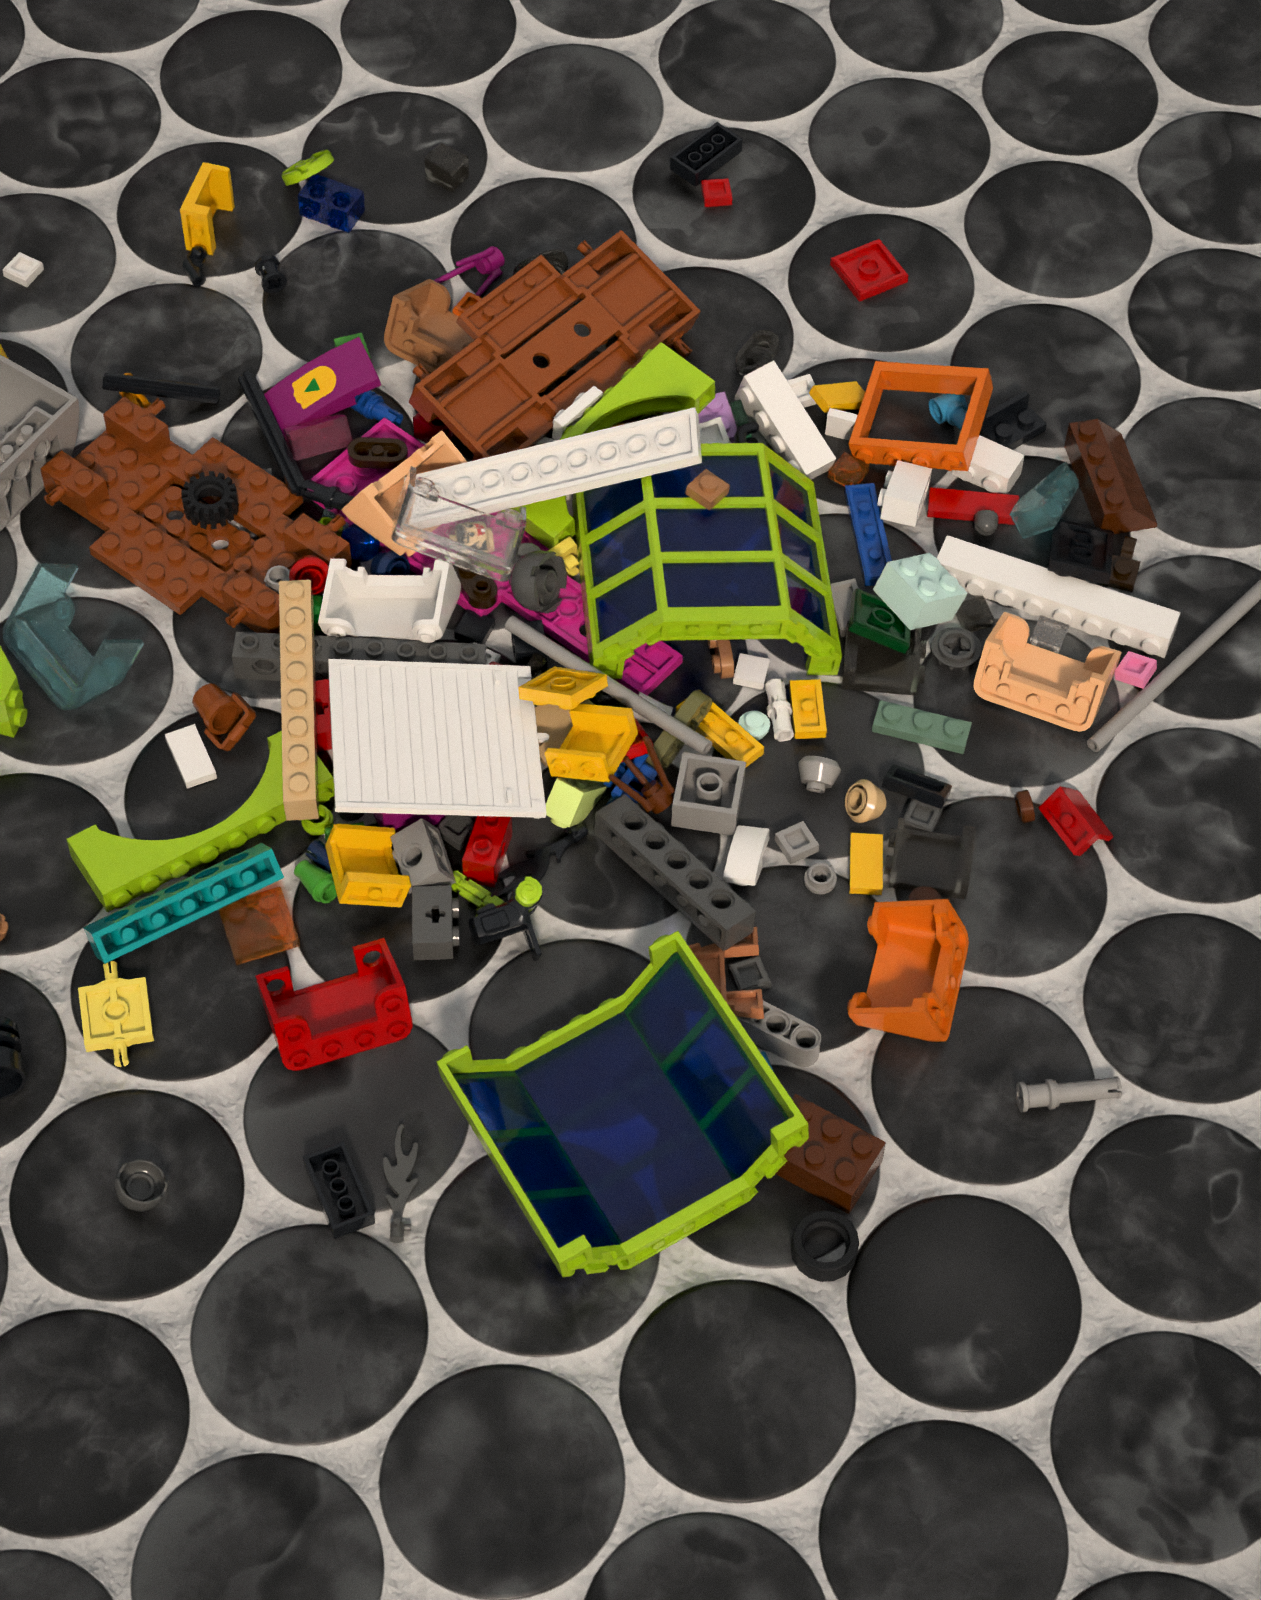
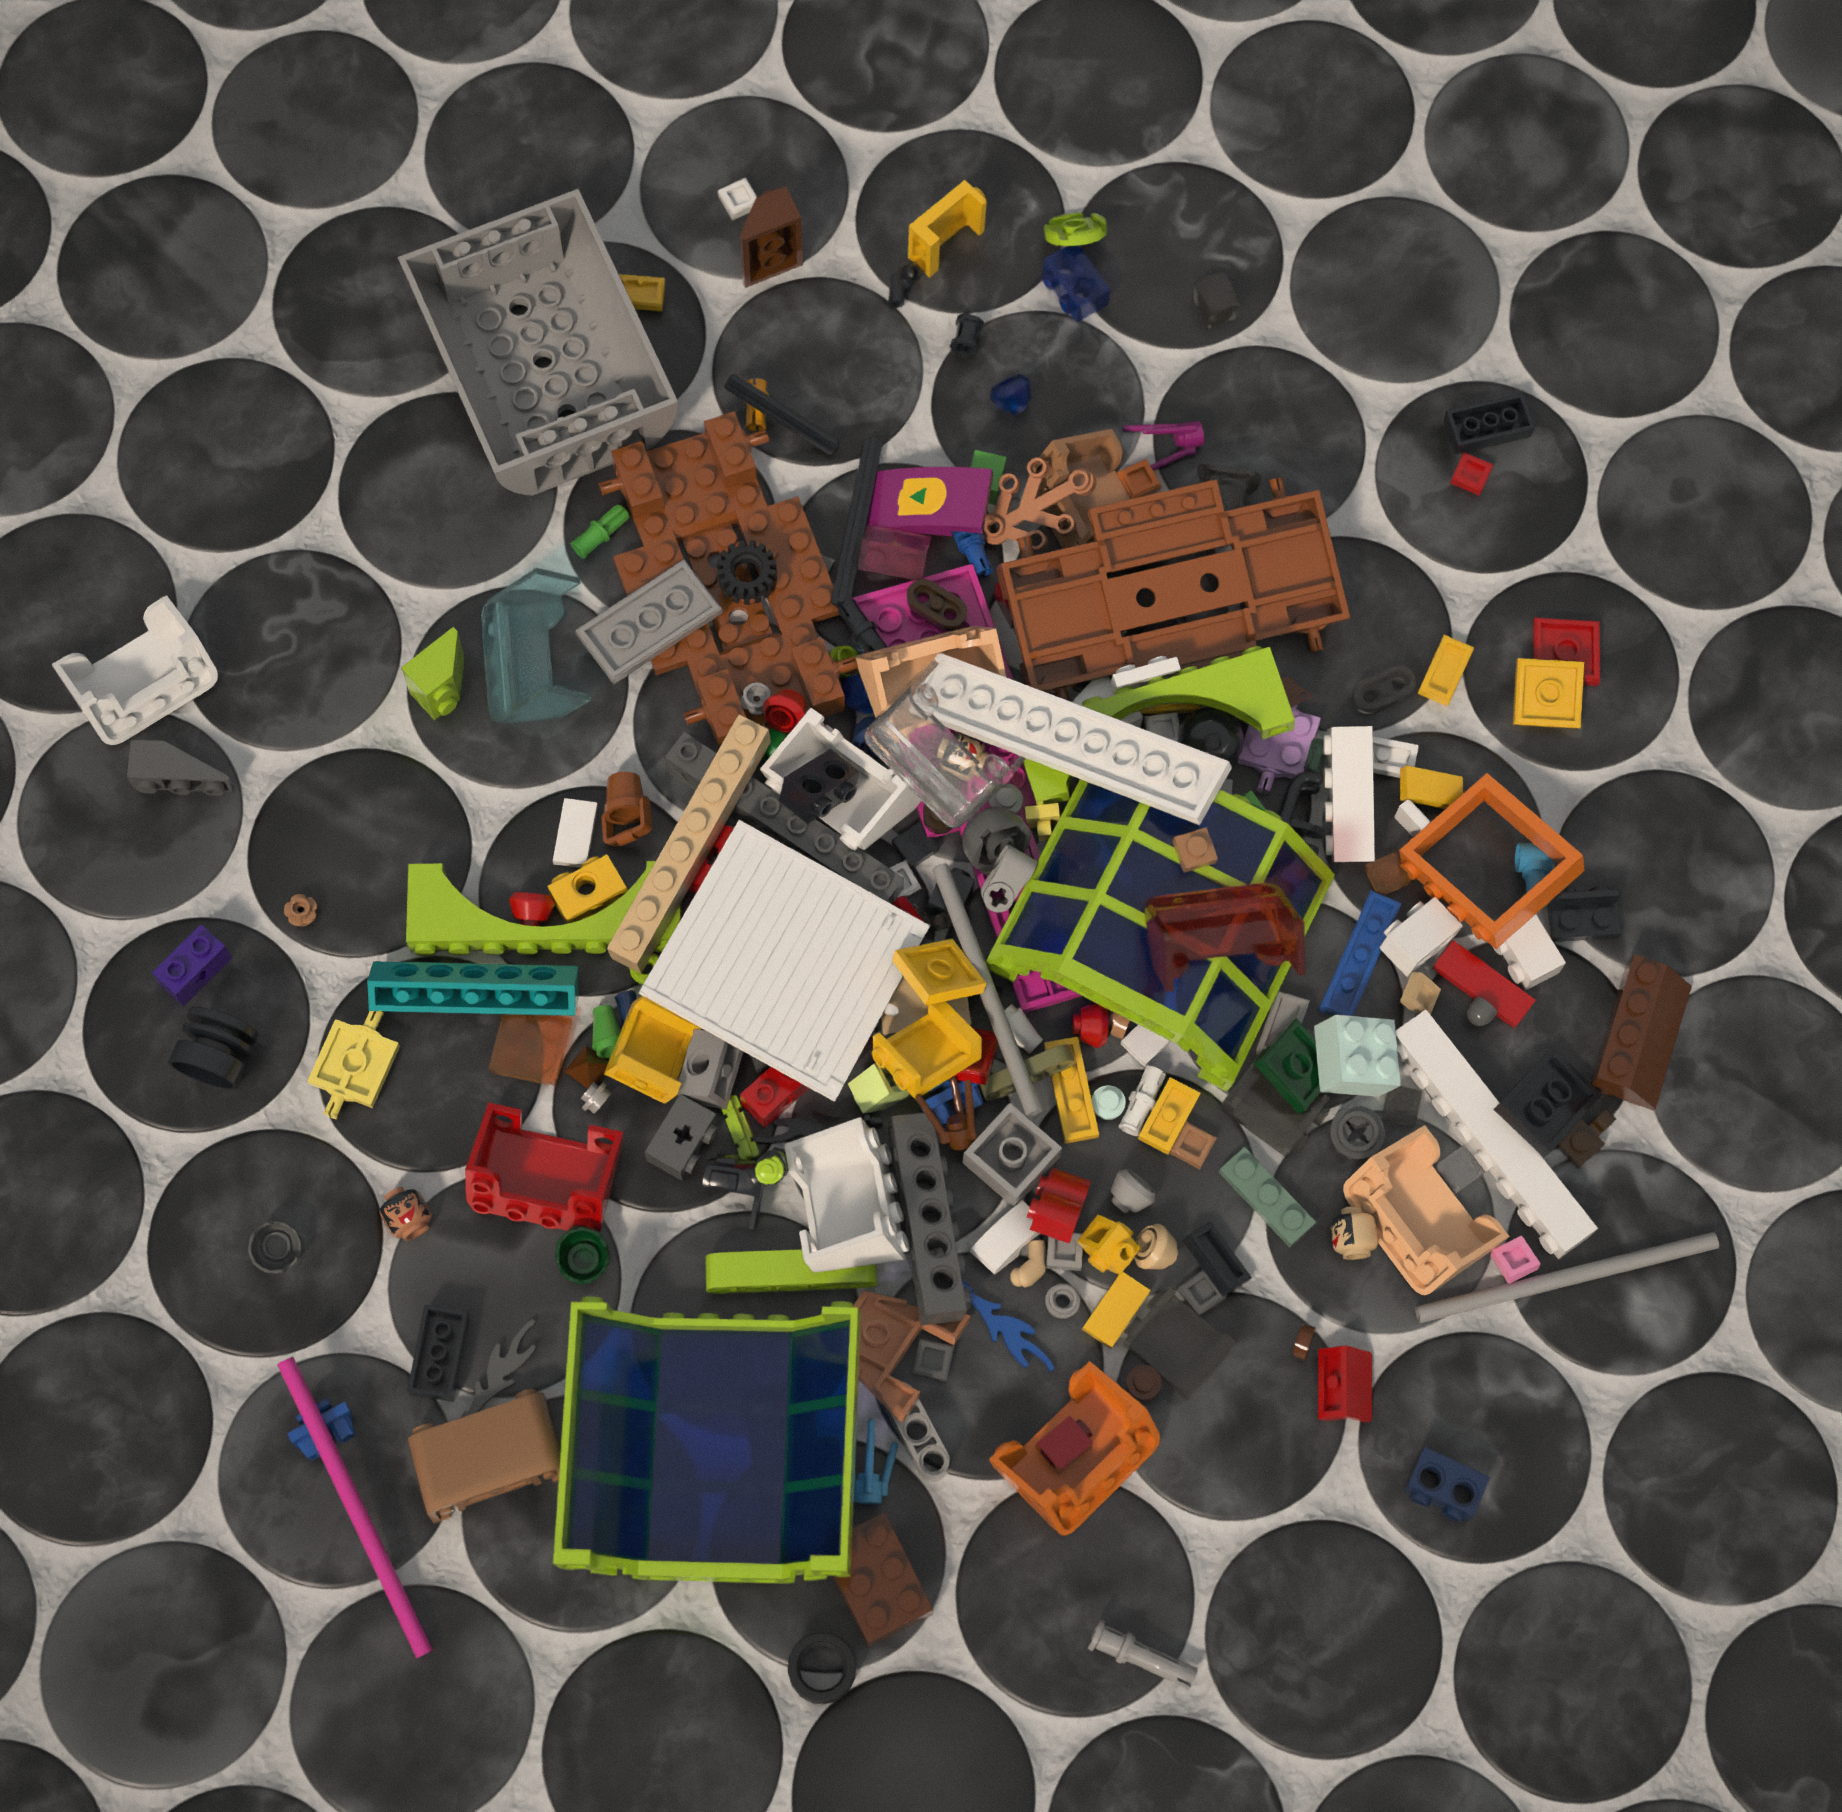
camera: 30 degrees right, 15 degrees up
white tile [699,417,731,444] -> none
clear light blue slope [1010,462,1079,539] -> none
none -> dark pink piece [277,1357,433,1658]
none -> blue hips [287,1398,356,1461]
none -> nougat head [380,1187,432,1241]
none -> medium nougat windscreen [407,1389,561,1523]
none -> red cone [509,892,555,926]
none -> yellow brick [547,854,627,924]
none -> dark green hair [554,1226,610,1285]
none -> reddish brown slope [564,1045,608,1089]
none -> bright green axle [570,505,630,559]
none -> light grey tile [575,560,722,684]
none -> light grey plate [581,1081,612,1114]
none -> lime beam [705,1249,878,1294]
none -> reddish brown slope [740,186,803,288]
none -> black brick [779,749,859,824]
none -> white windscreen [784,1117,910,1273]
none -> blue piece [962,1279,1054,1372]
none -> light grey piece [981,844,1037,913]
none -> nougat plant [983,458,1096,551]
none -> clear blue cone [989,374,1031,415]
none -> tan arm [1010,1240,1046,1287]
none -> red brick [1027,1167,1092,1244]
none -> dark red brick [1036,1415,1093,1476]
none -> red cone [1072,1003,1109,1048]
none -> yellow brick [1077,1215,1141,1275]
none -> clear red windscreen [1144,883,1305,992]
none -> medium nougat tile [1169,1121,1217,1170]
none -> tan head [1331,1207,1378,1260]
none -> tan plate [1400,972,1441,1016]
none -> dark blue brick [1403,1447,1490,1522]
none -> yellow tile [1417,635,1474,707]
none -> yellow plate [1513,658,1584,729]

